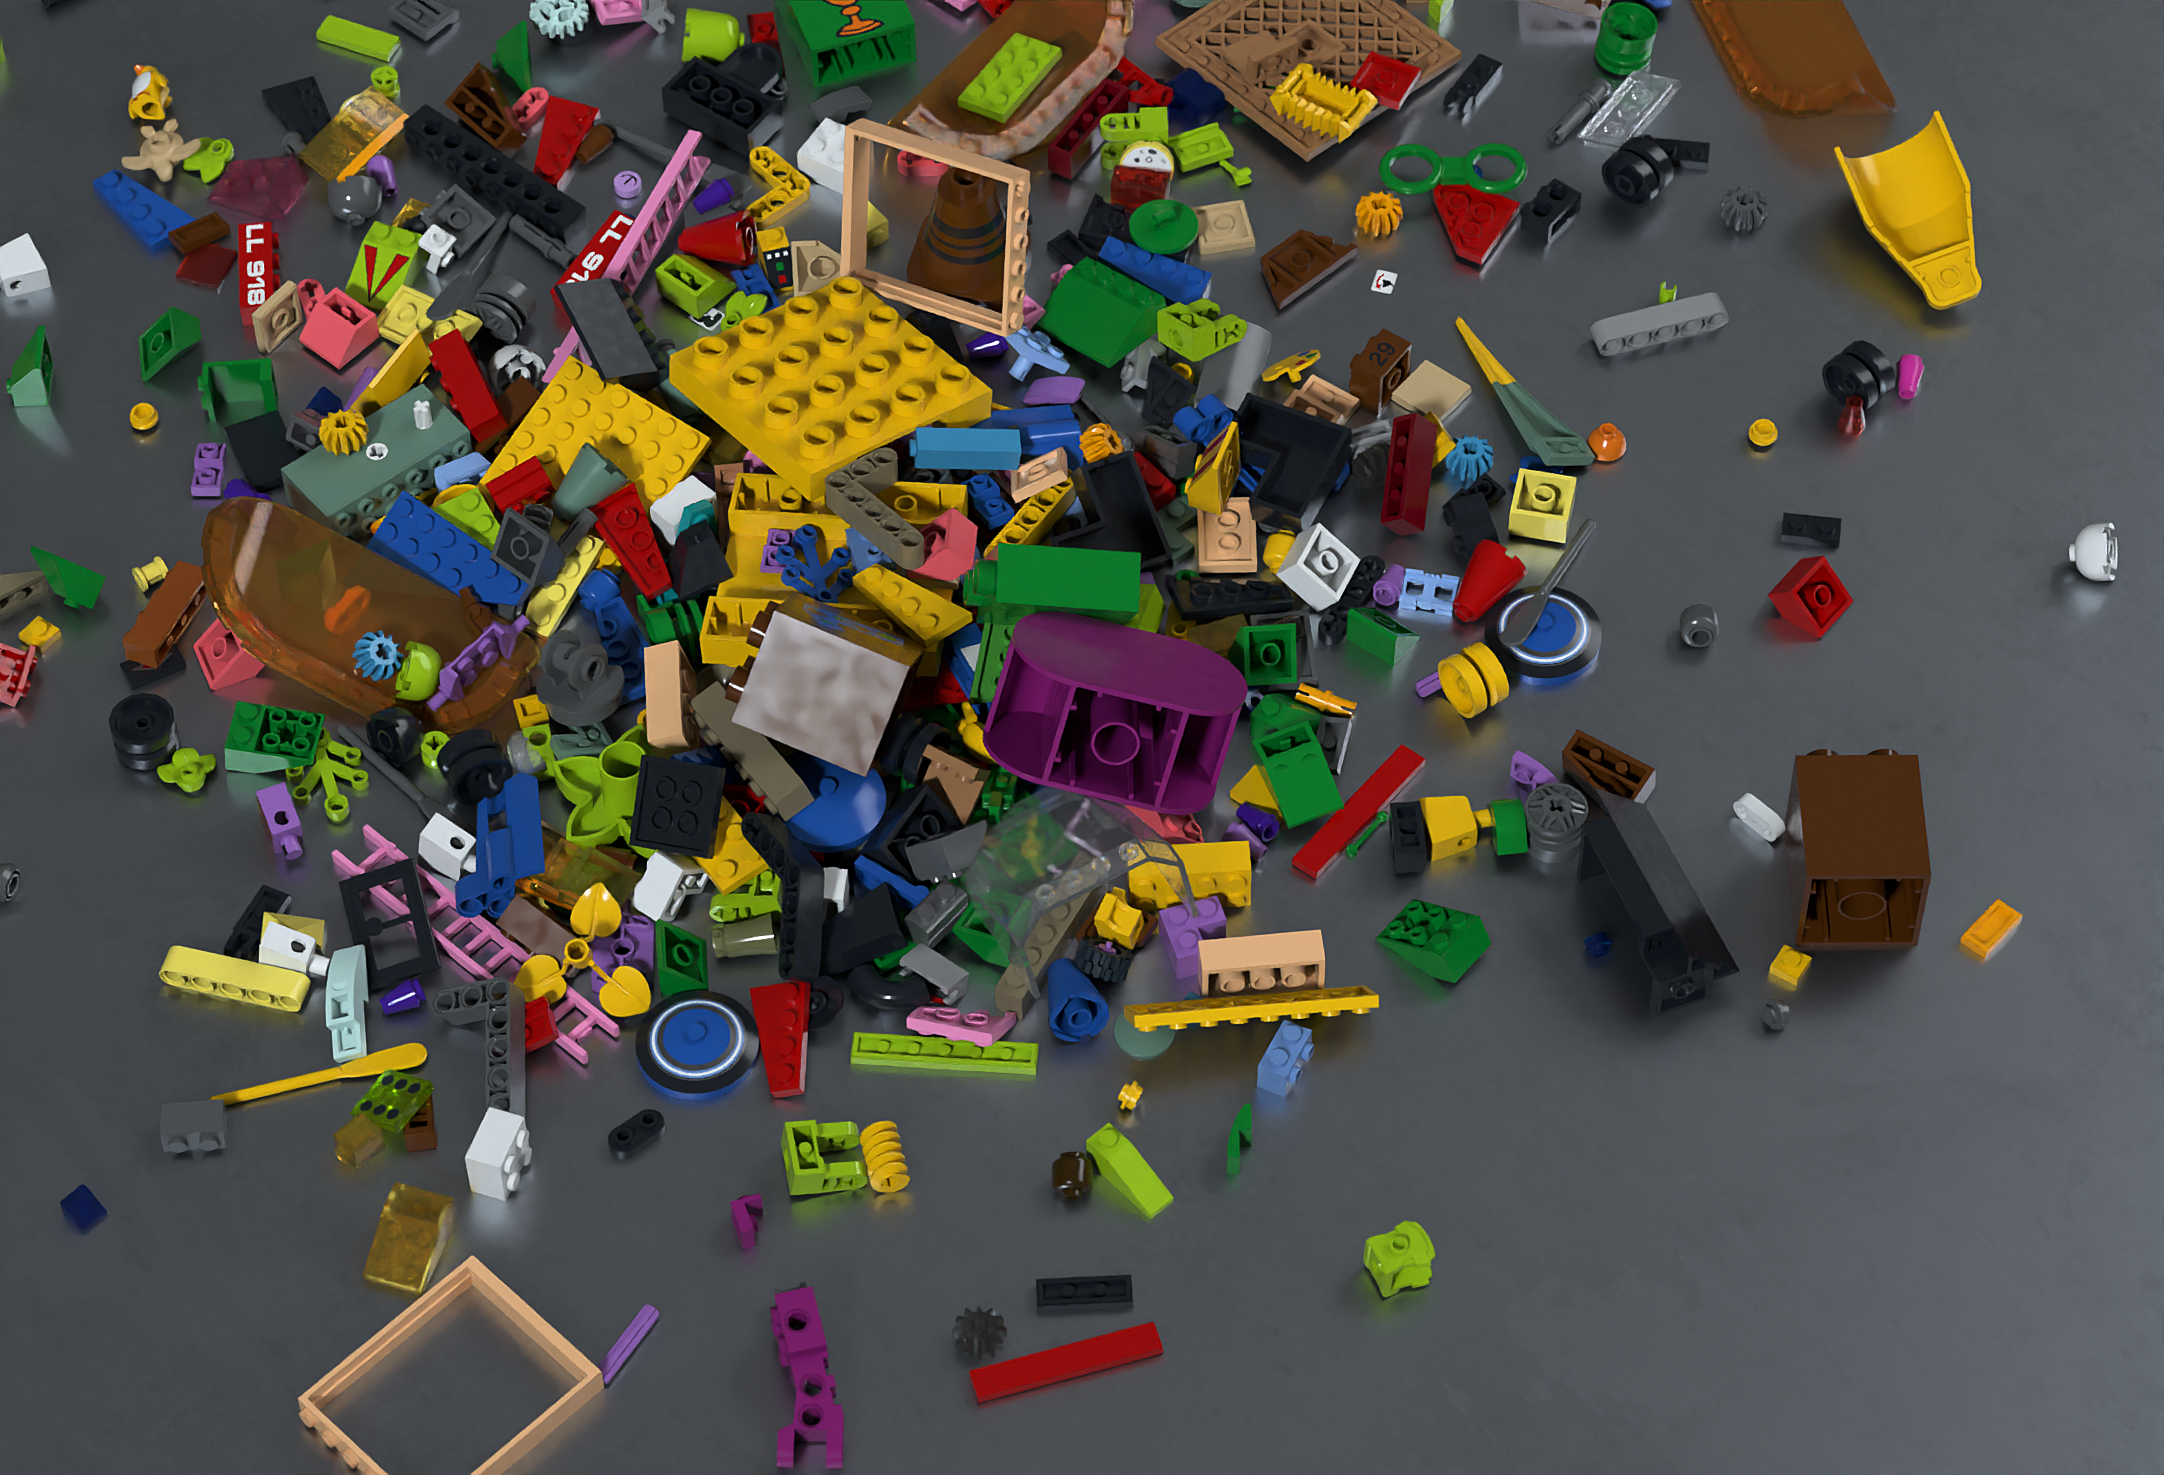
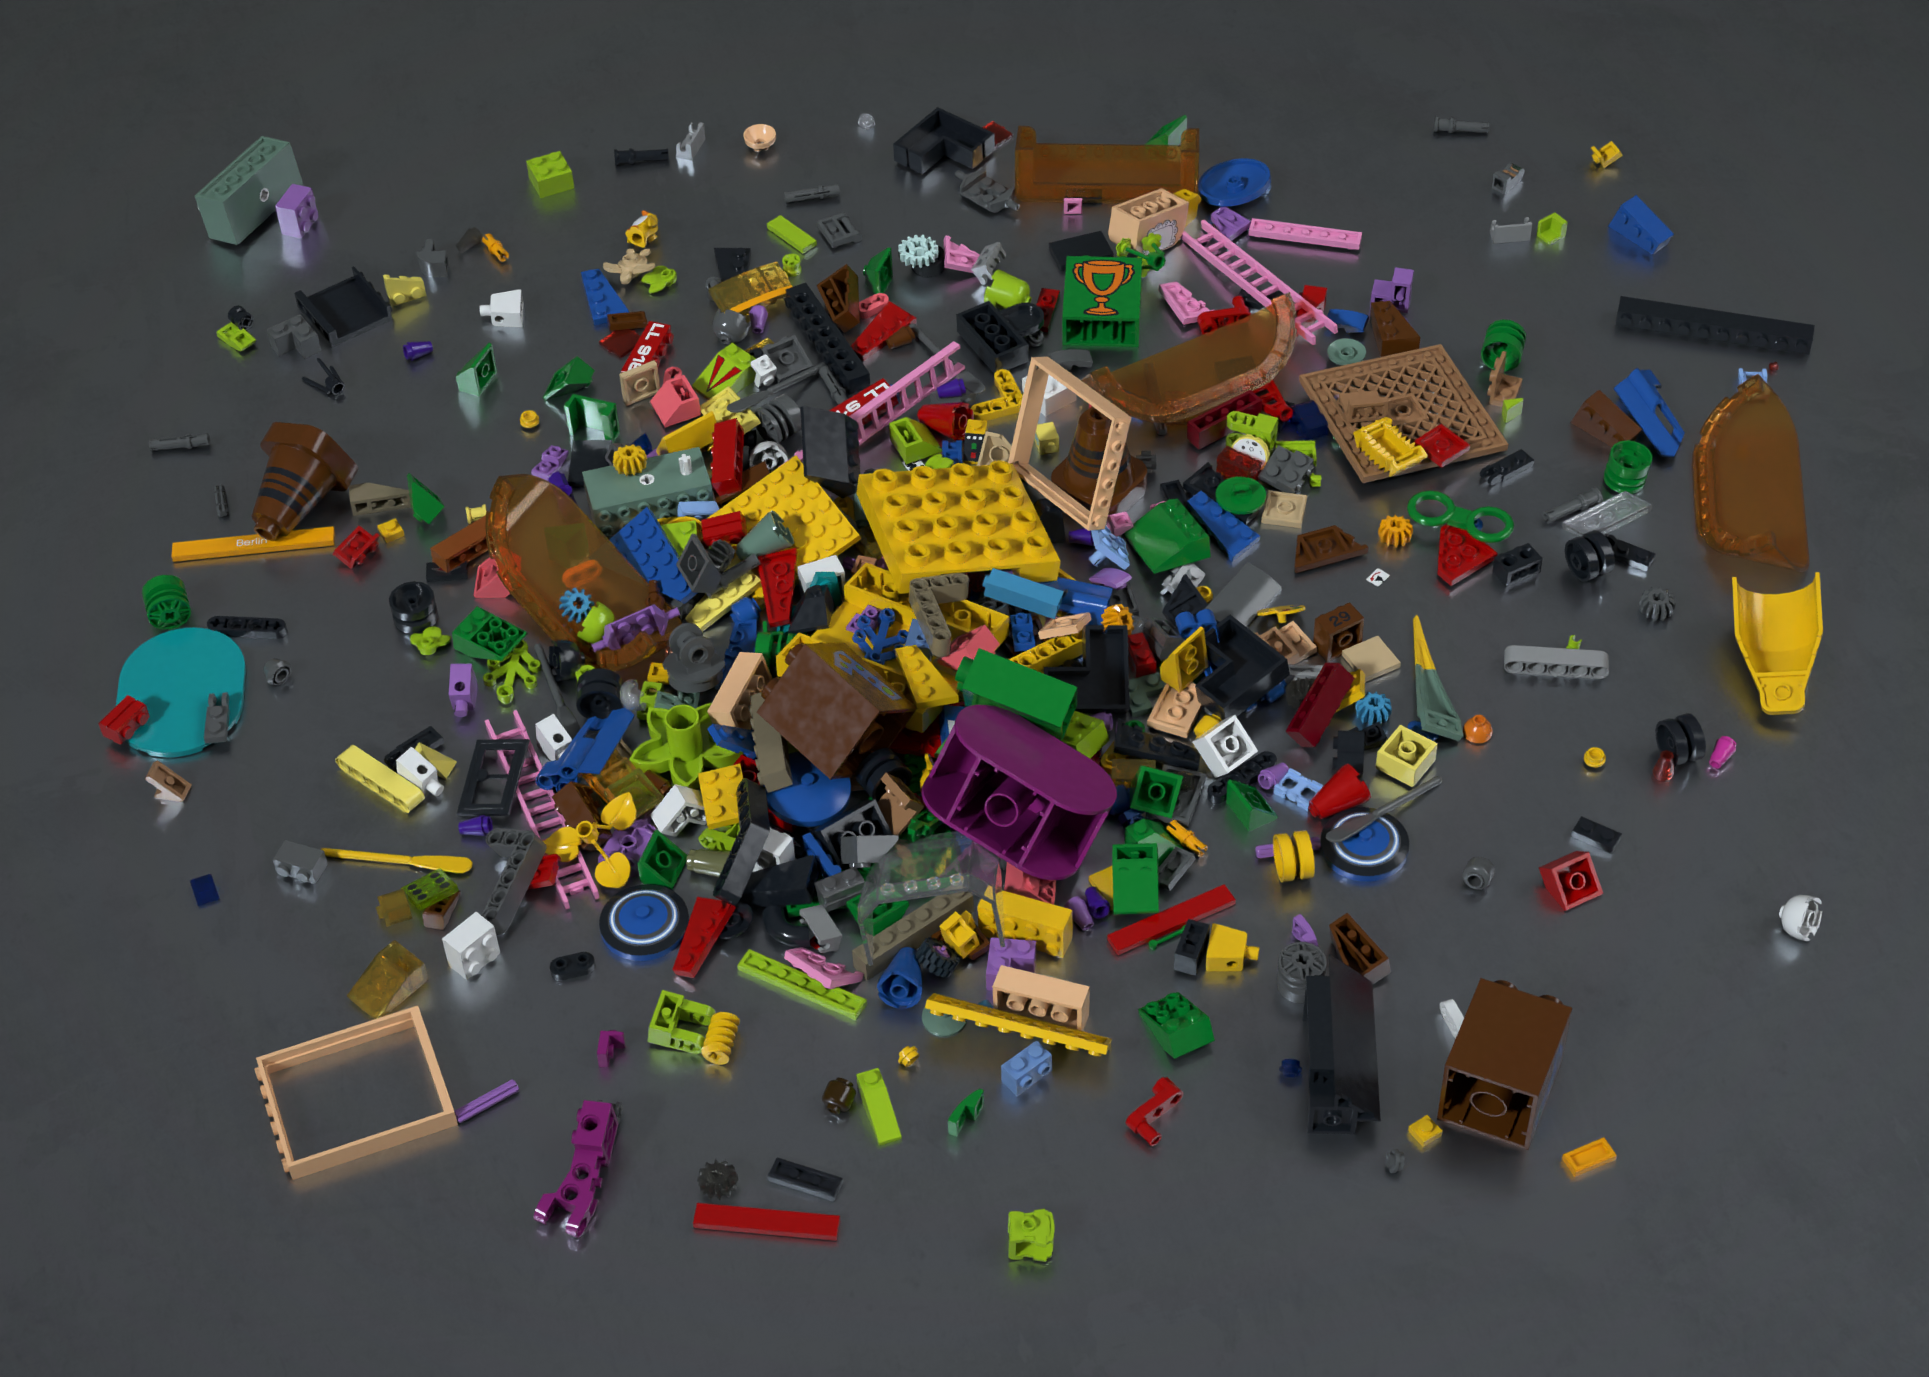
camera: 25 degrees right, 5 degrees down
clear pink slope [207,156,310,220] -> none
light aqua slope [326,944,369,1063] -> none
lavender tile [614,171,642,198] -> none
black plate [629,755,726,859] -> none
lime plate [957,32,1062,123] -> none
lime brick [1157,298,1247,362] -> none
green brick [1486,798,1528,855] -> none
none -> red beam [1125,1077,1184,1146]
none -> dark grey plate [1258,445,1315,494]

